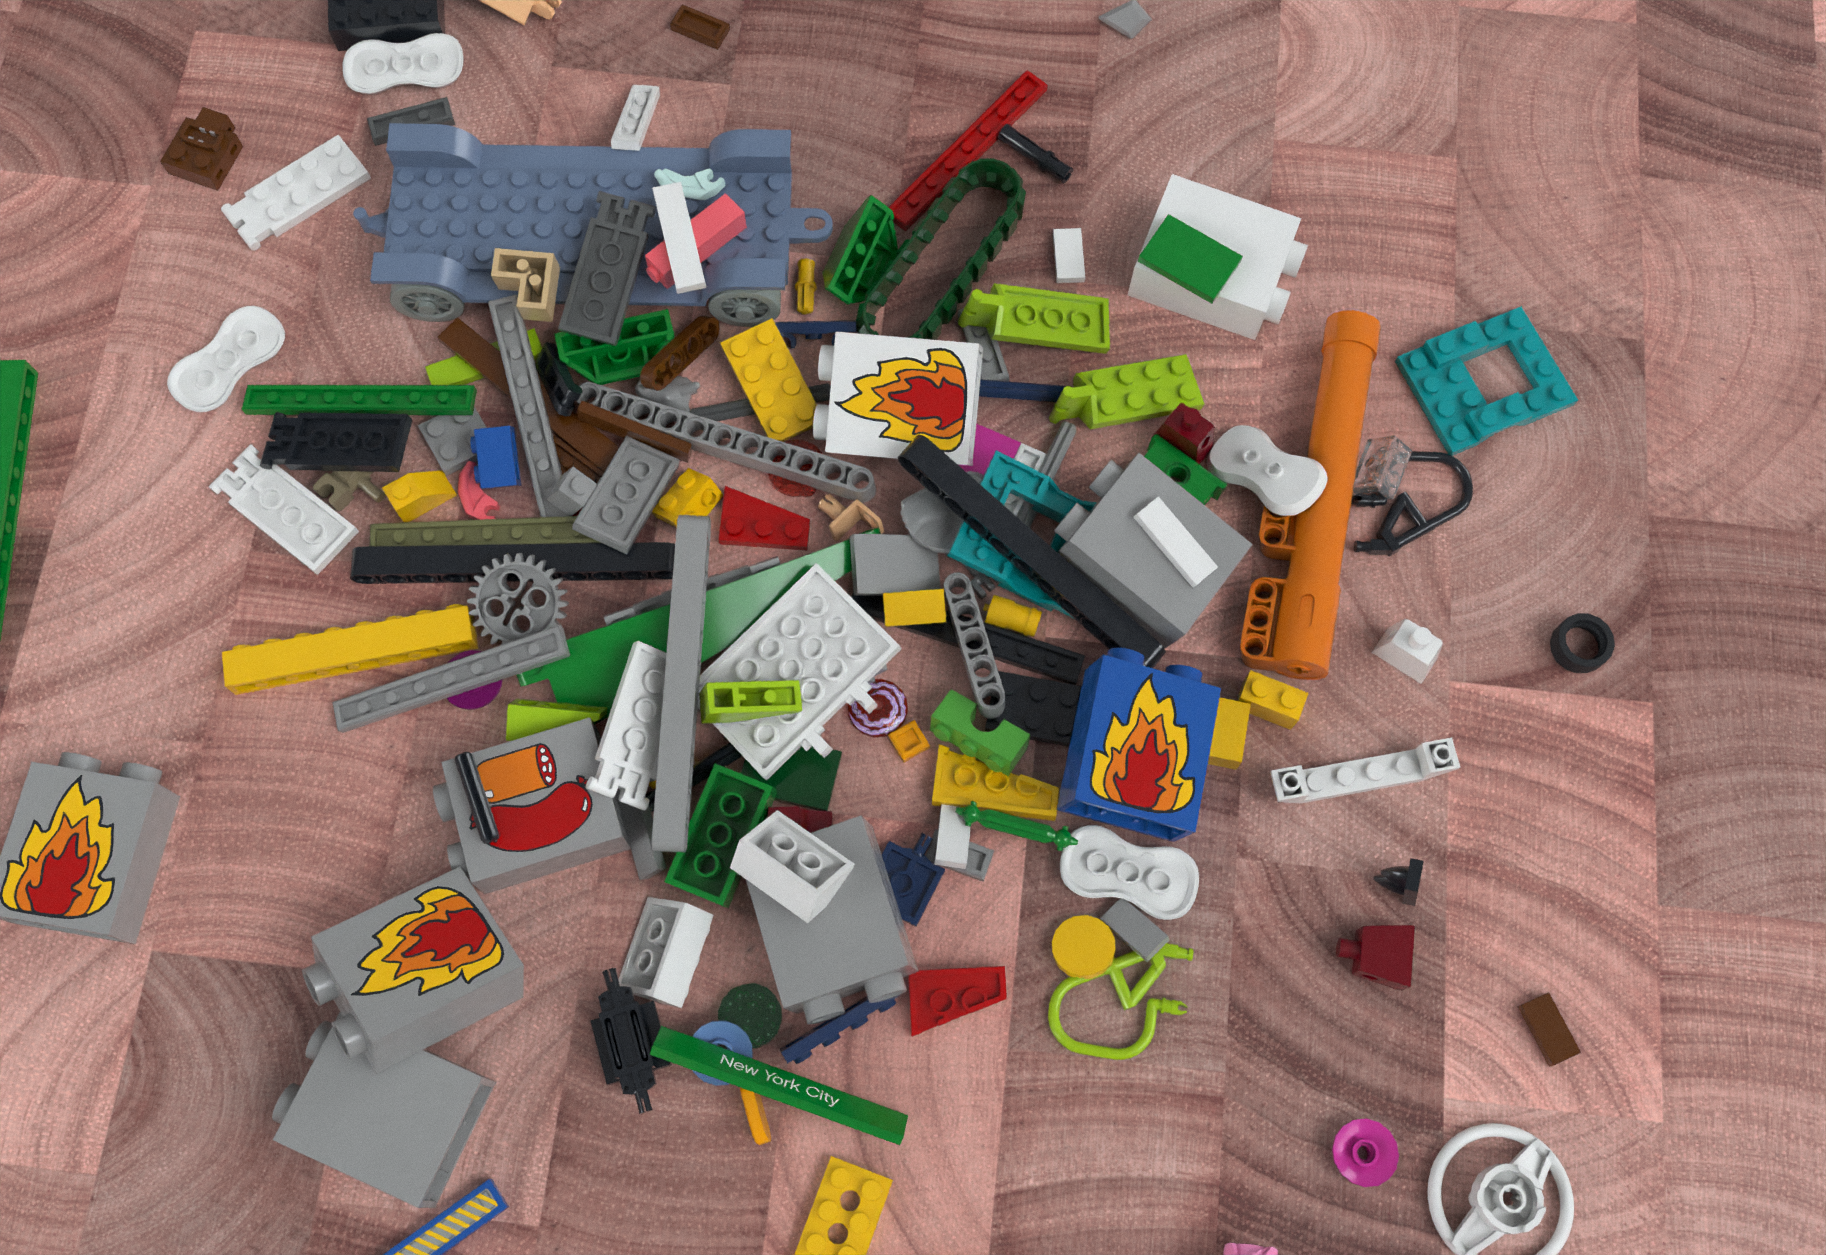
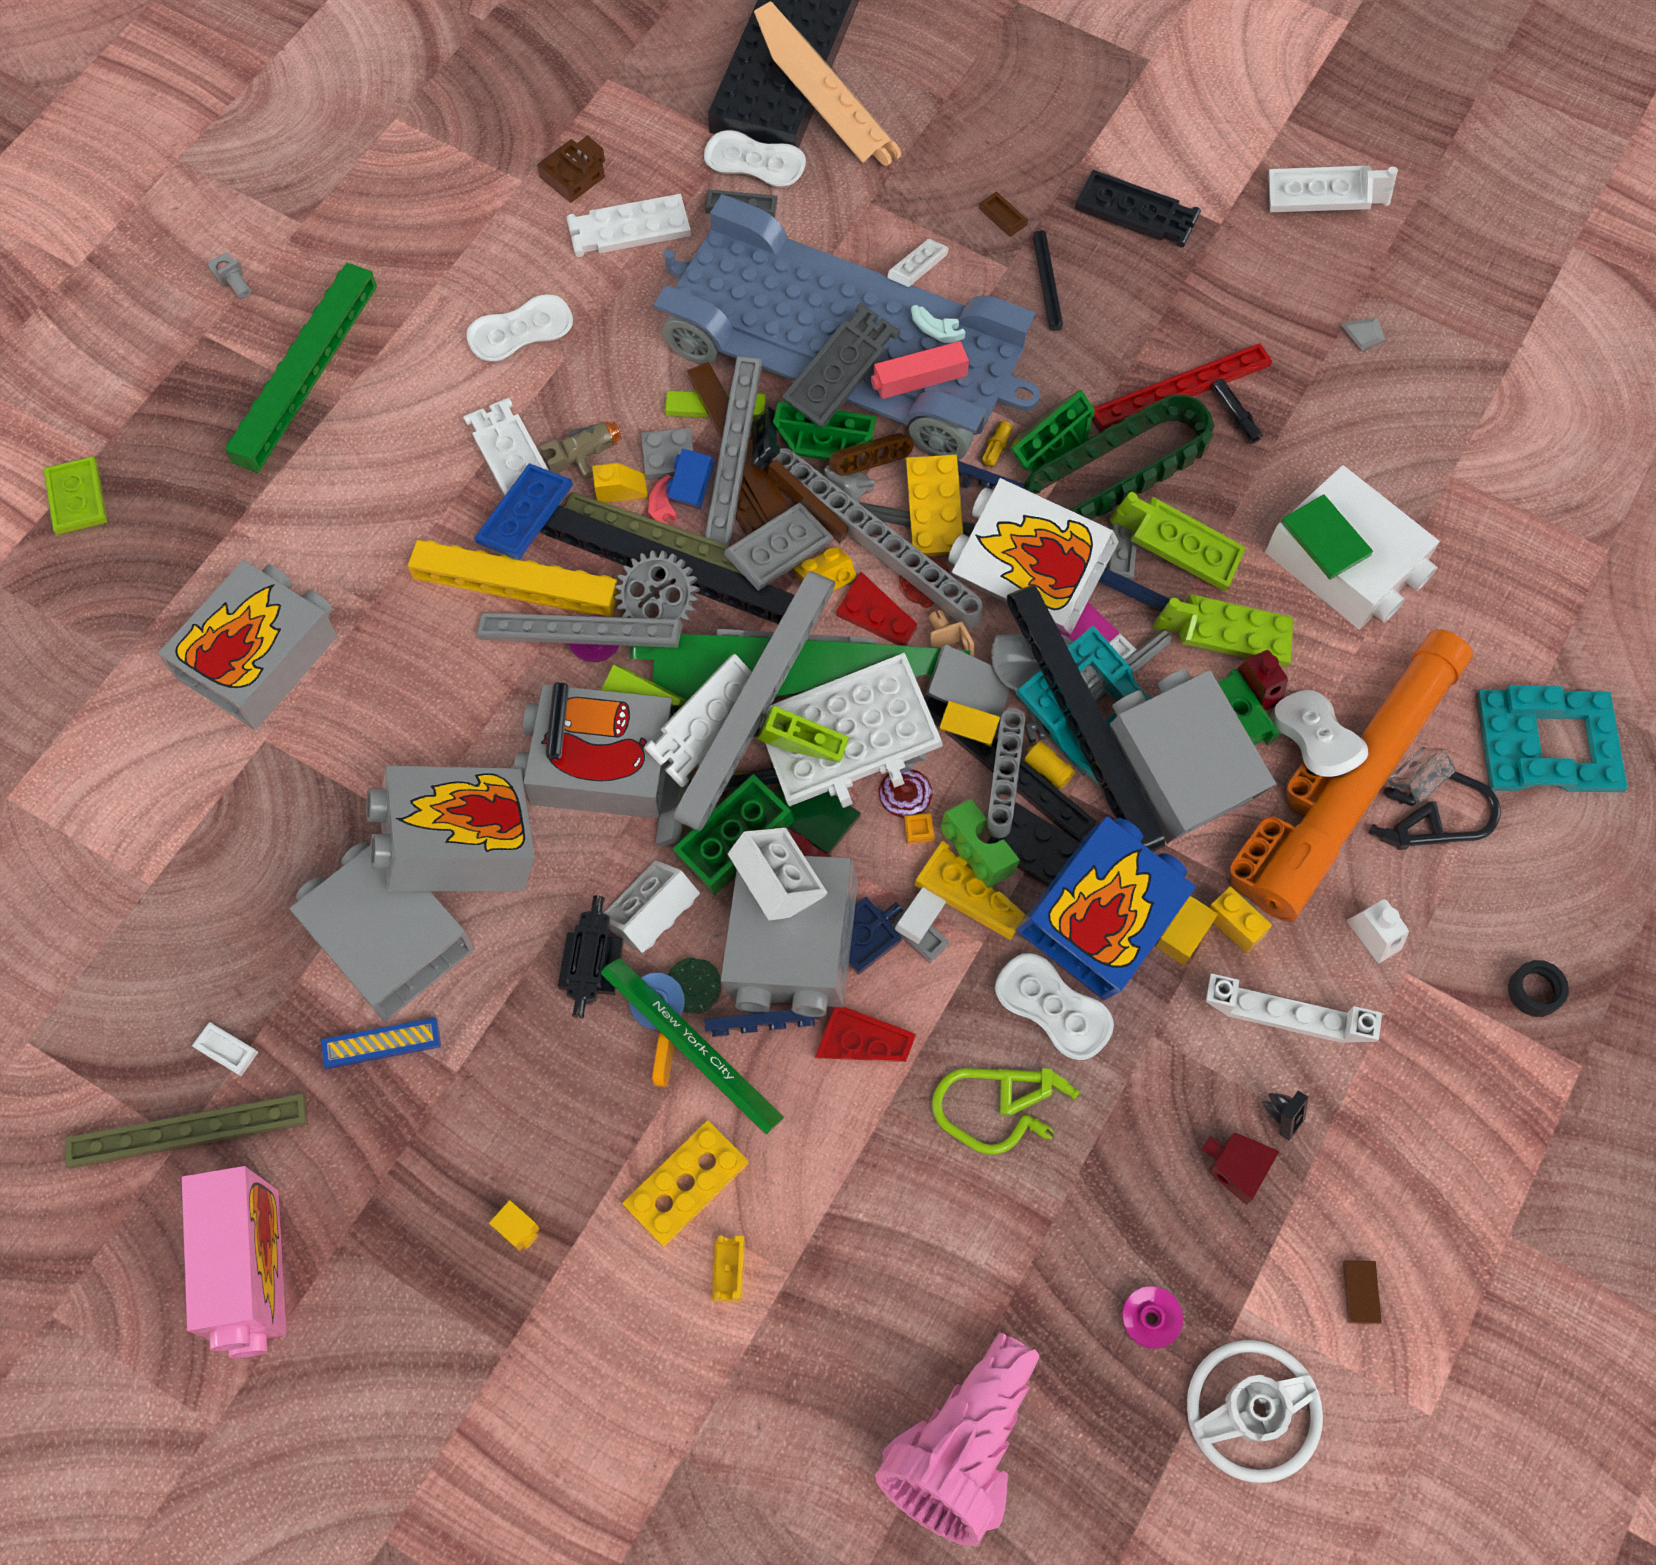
camera: 25 degrees right, 5 degrees down
green tile [242,385,477,415] -> none
black hinge [260,412,412,472] -> none
tan brick [491,248,560,322] -> none
light grey brick [546,467,597,516] -> none
white tile [652,182,706,294] -> none
green wheel [955,801,1078,852] -> none
white tile [1052,228,1085,283] -> none
yellow tile [1052,915,1116,979] -> none
light grey tile [1100,898,1169,962] -> none
white tile [1133,496,1218,588] -> none
none -> blue tile [474,463,573,560]
none -> black axle [1033,230,1063,331]

